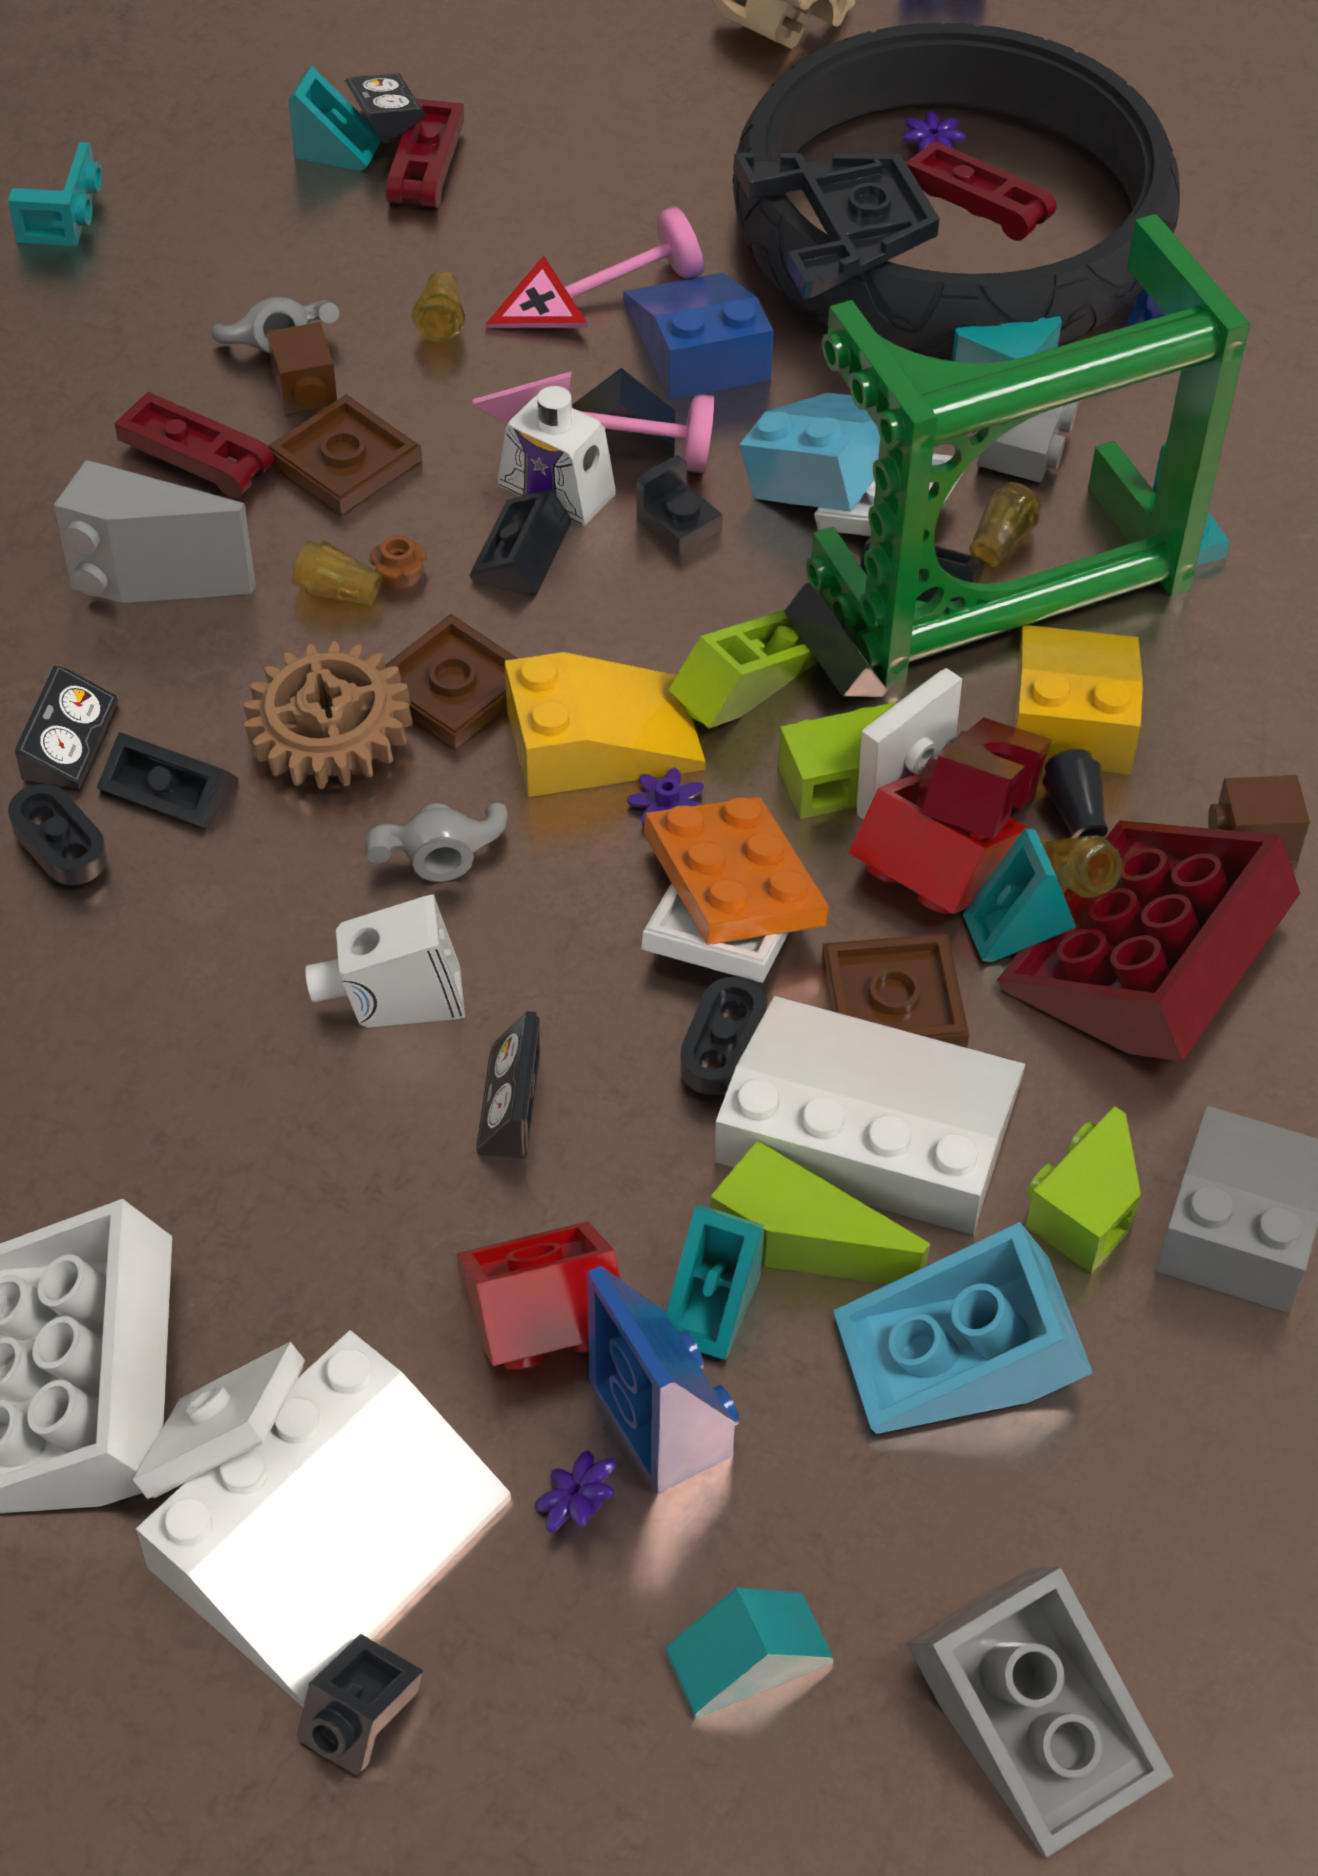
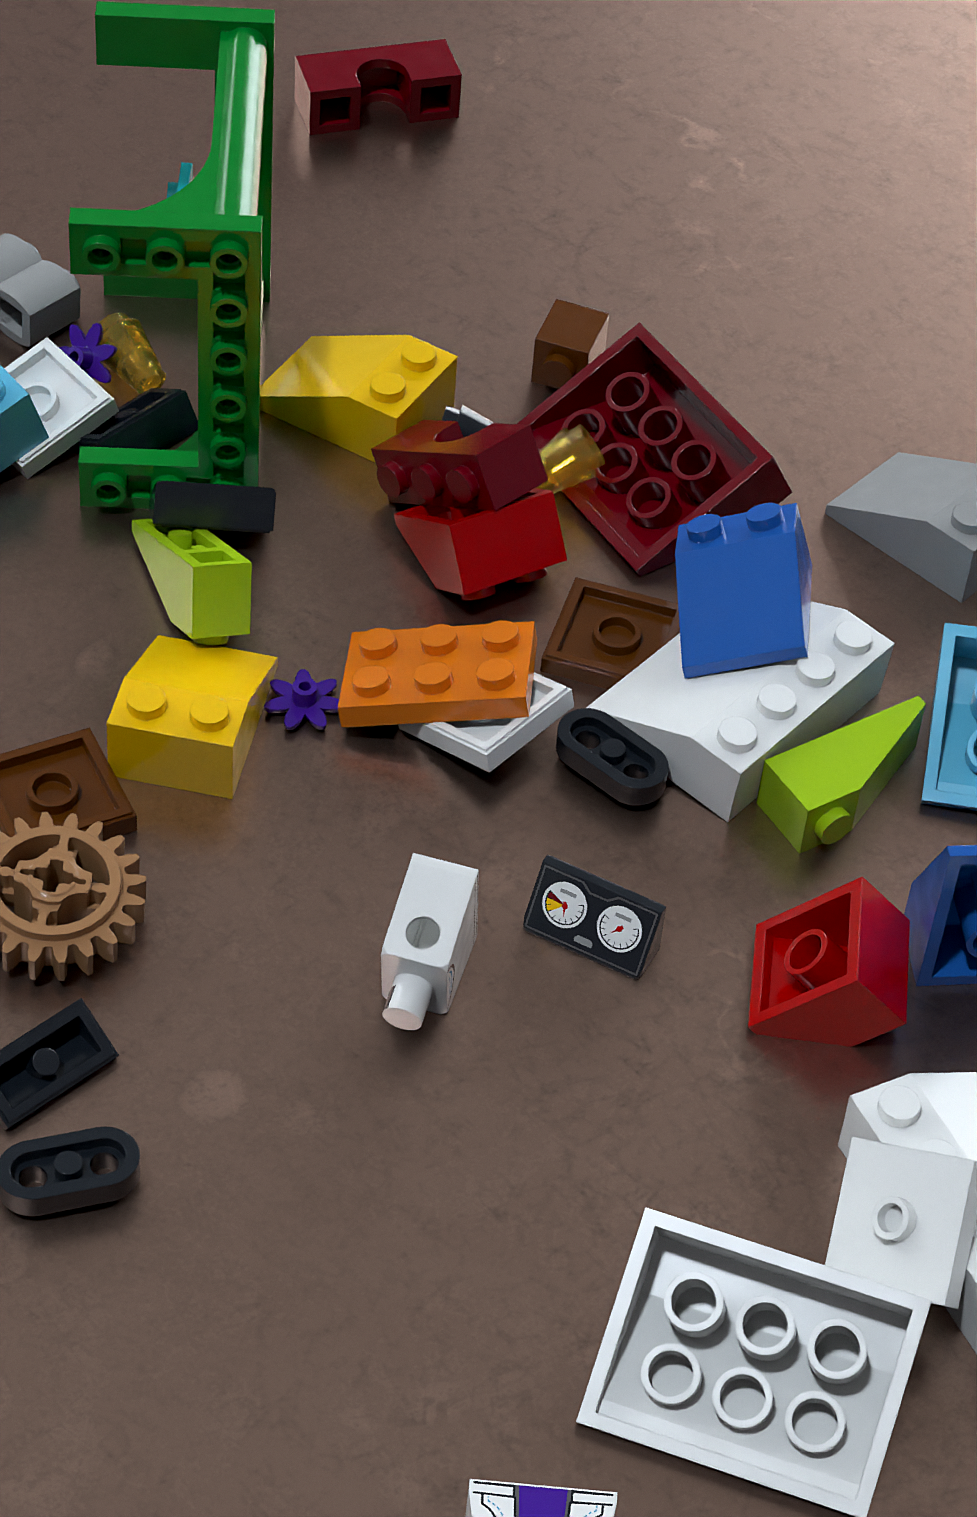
camera: 70 degrees left, 5 degrees down
light grey piece [365,803,508,882] -> none
teal slope [666,1204,764,1360] -> none
lime slope [778,702,896,819] -> none
white plate [857,668,962,820] -> none
teal slope [963,828,1076,962] -> none
lime slope [1026,1106,1141,1274] -> none
none -> dark purple plant [59,323,117,384]
none -> blue slope [675,503,812,678]

